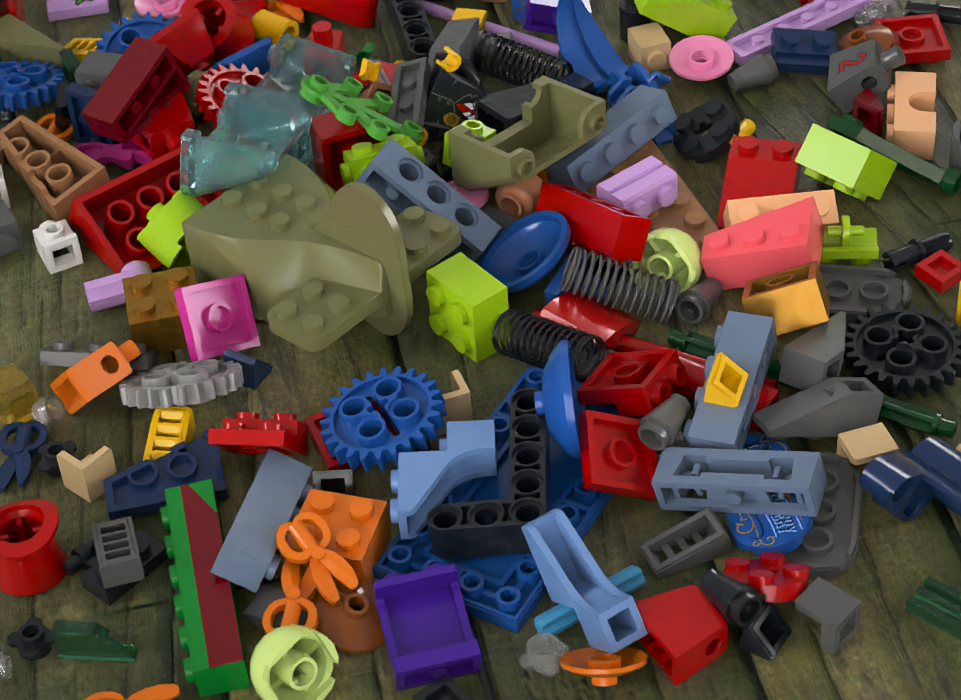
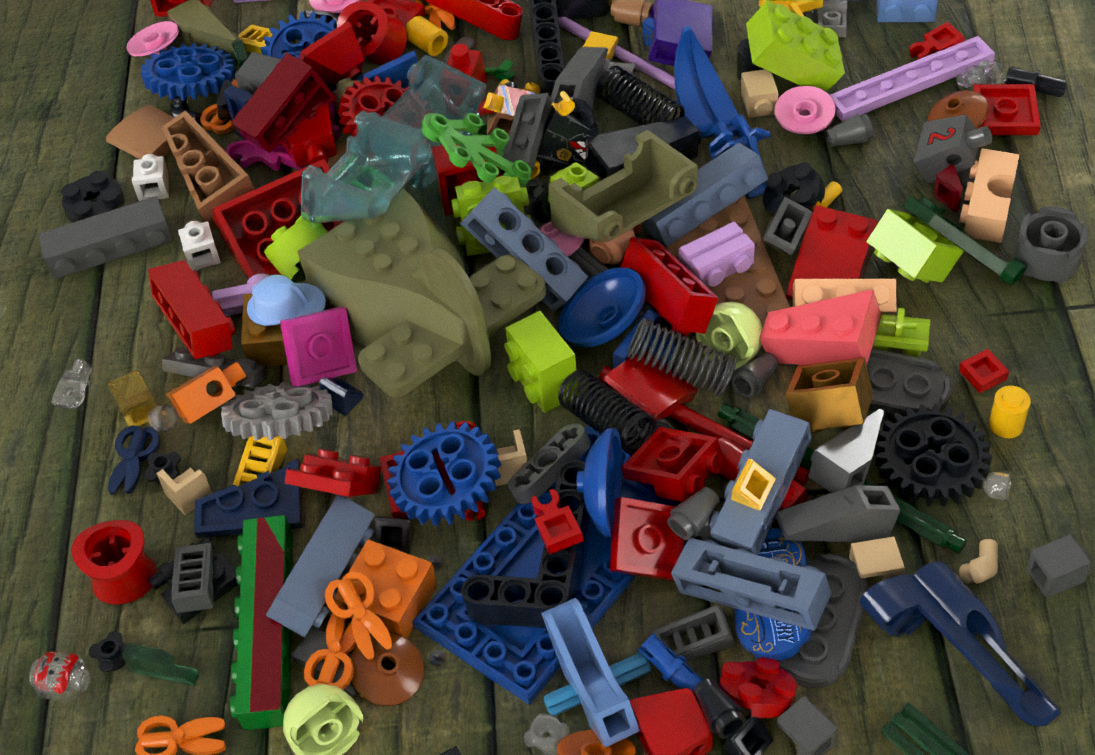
camera: 10 degrees right, 10 degrees up
dark purple panel [373,563,481,691] -> none
medium blue arch [390,419,497,540] -> none
dark blue plate [770,27,839,75] -> none
black axle [882,231,953,273] -> none
none -> red brick [148,260,235,359]
none -> light blue piece [247,275,326,326]
none -> dark grey beam [508,423,591,504]
none -> red plate [531,489,584,554]
none -> blue pin [638,633,704,701]
none -> dark grey slope [761,197,813,256]

